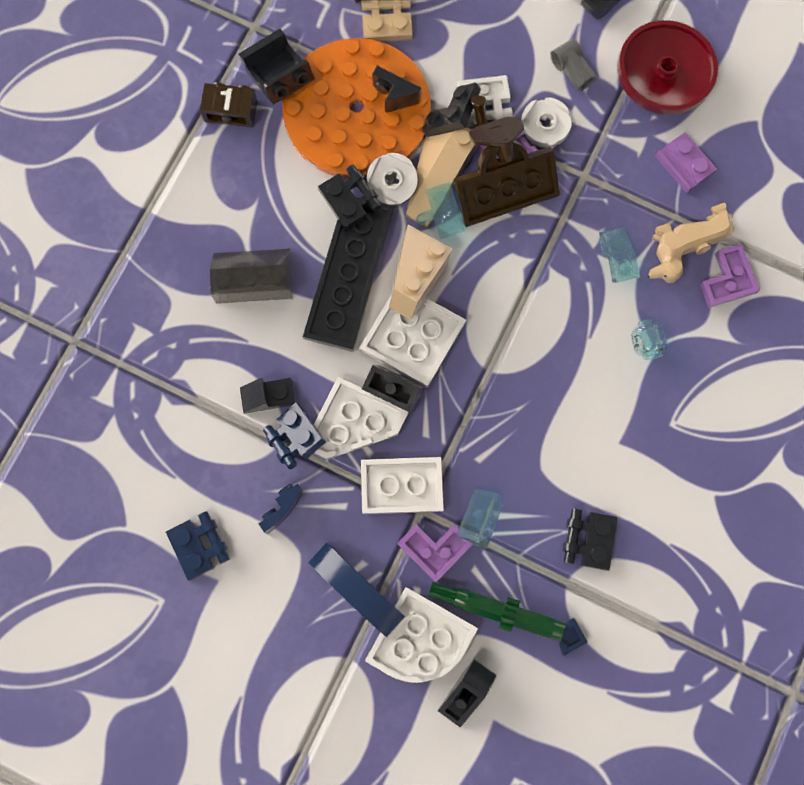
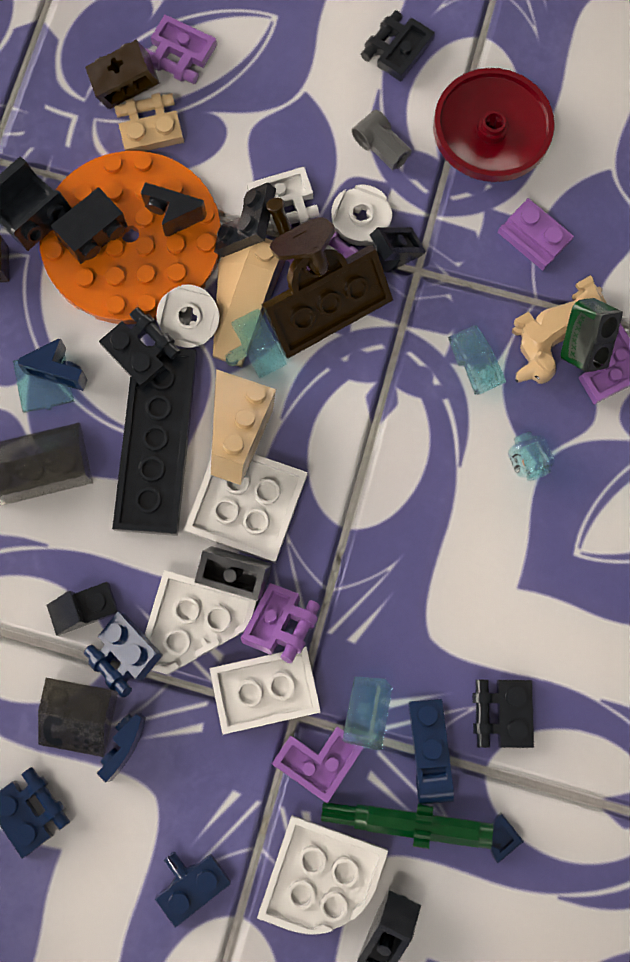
camera: 10 degrees left, 0 degrees up
dark blue slope [308,543,405,638] -> none
none -> clear light blue piece [13,355,74,413]
none -> dark blue slope [17,339,88,391]
none -> clear smoke slope [38,678,118,757]
none -> black brick [50,187,128,264]
none -> dark blue plate [155,851,231,928]
none -> medium lavender plate [241,583,321,663]
none -> black slope [369,227,426,273]
none -> dark blue plate [408,699,454,805]
none -> pearl dark grey piece [561,298,623,372]

